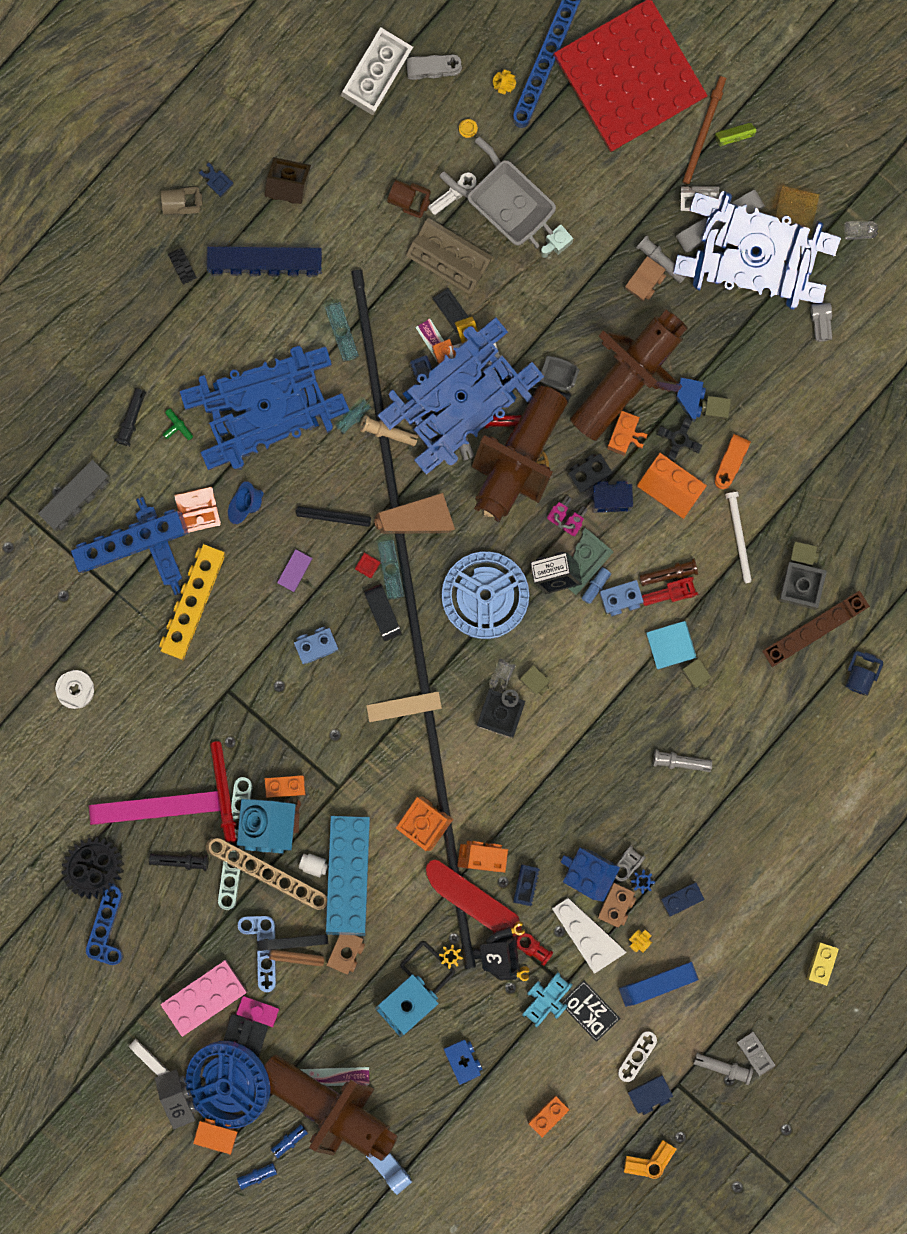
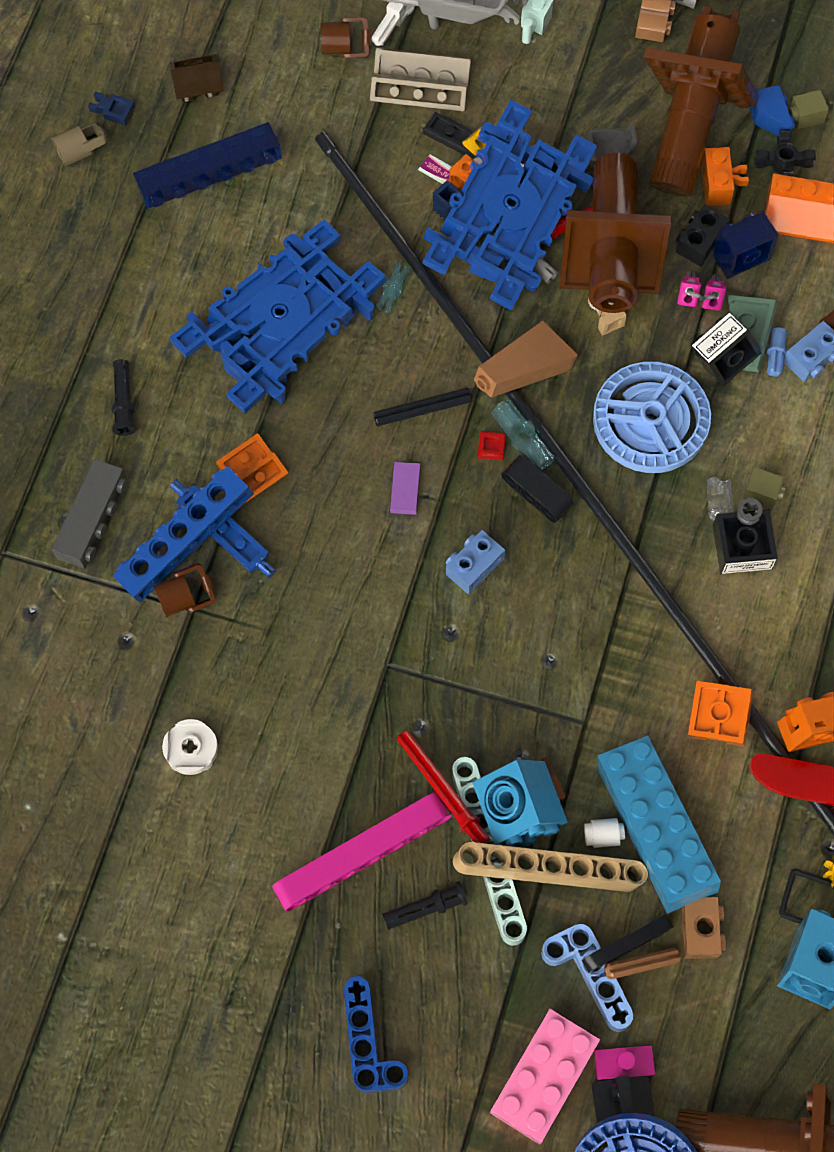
camera: 20 degrees left, 15 degrees down
black gear [61,837,124,900] -> none
yellow brick [159,544,226,661] -> none
green piece [163,408,193,441] -> none
black tyre [168,247,197,285] -> none
blue piece [228,481,264,524] -> none
orange brick [265,776,306,798] -> none
sticker [300,1067,369,1086] -> none
clear light blue piece [325,302,359,362] -> none
tan pin [360,415,418,447] -> none
tan sticker [366,692,442,722] -> none
none -> reddish brown piece [153,563,215,617]

